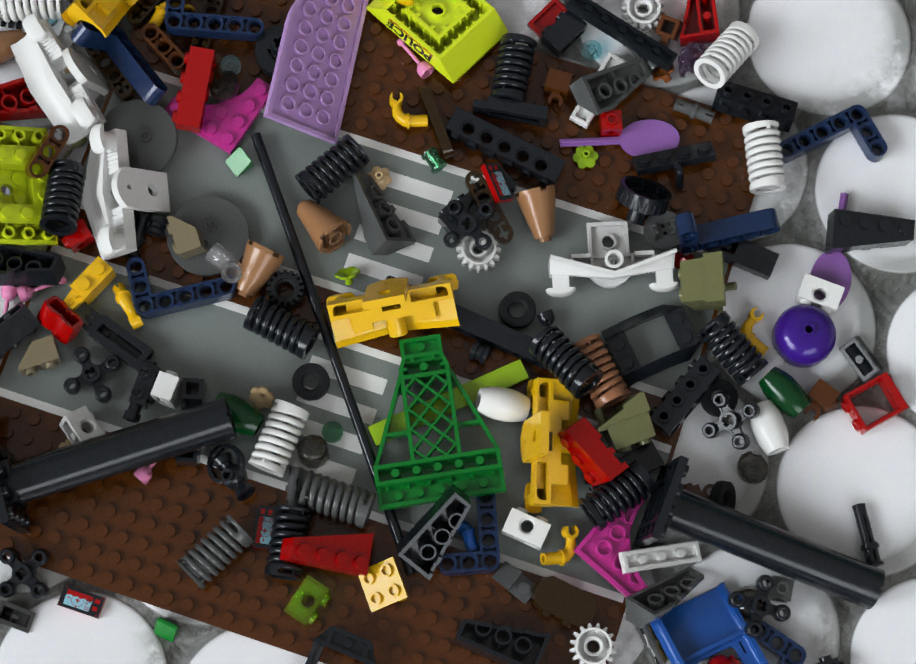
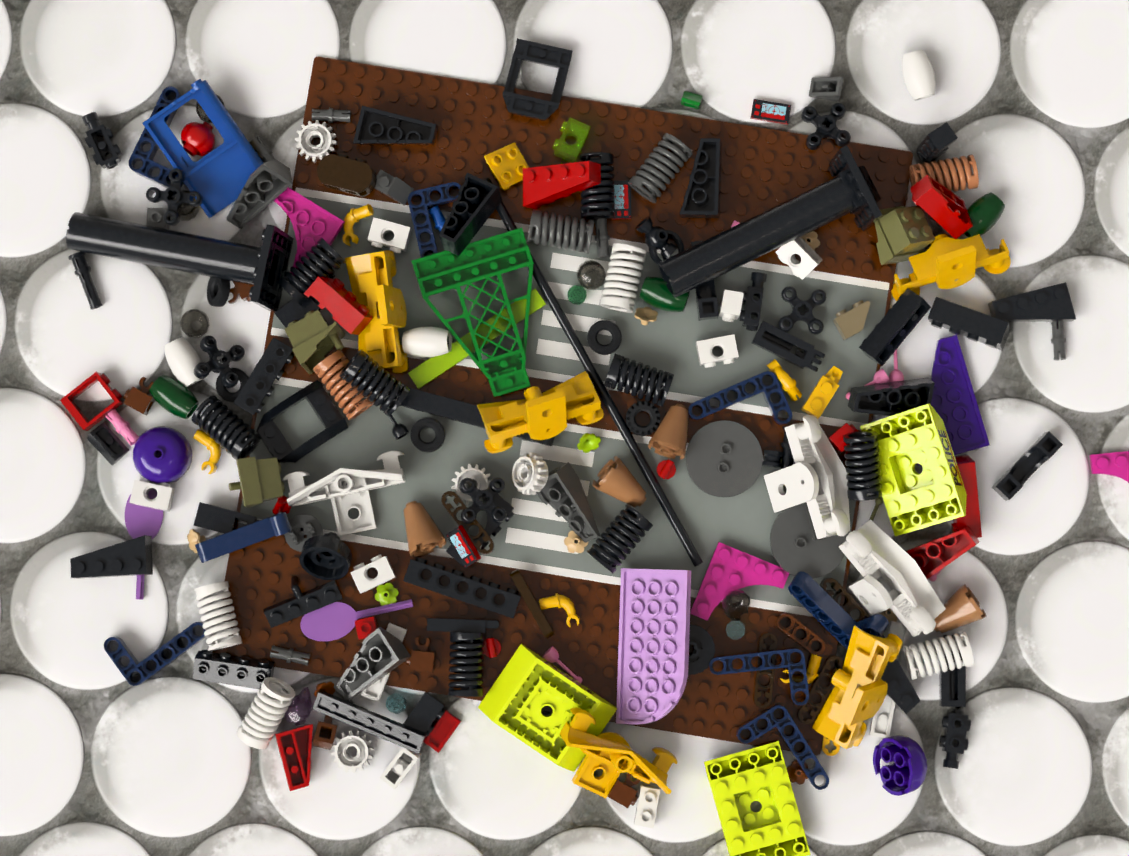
camera: 175 degrees right, 10 degrees up
reddish brown beam [25,125,70,179] -> none
red brick [37,295,84,345] -> none
dark tan slope [166,215,207,259] -> none
red wedge [172,46,217,133] -> none
clear cylinder [205,242,243,283] -> none
slope [225,147,253,178] -> none
clear green bush [421,147,447,174] -> none
black wheel [468,339,492,365] -> none
white tile [618,540,702,574] -> none
none -> bright pink pin [106,409,139,446]
none -> tan plant [187,529,206,553]
none -> white brick [350,554,396,594]
none -> red plate [482,638,501,658]
none -> white gear [512,453,548,495]
none -> red plate [657,459,676,479]
none -> black wedge [680,138,722,218]
none -> white brick [696,334,739,368]

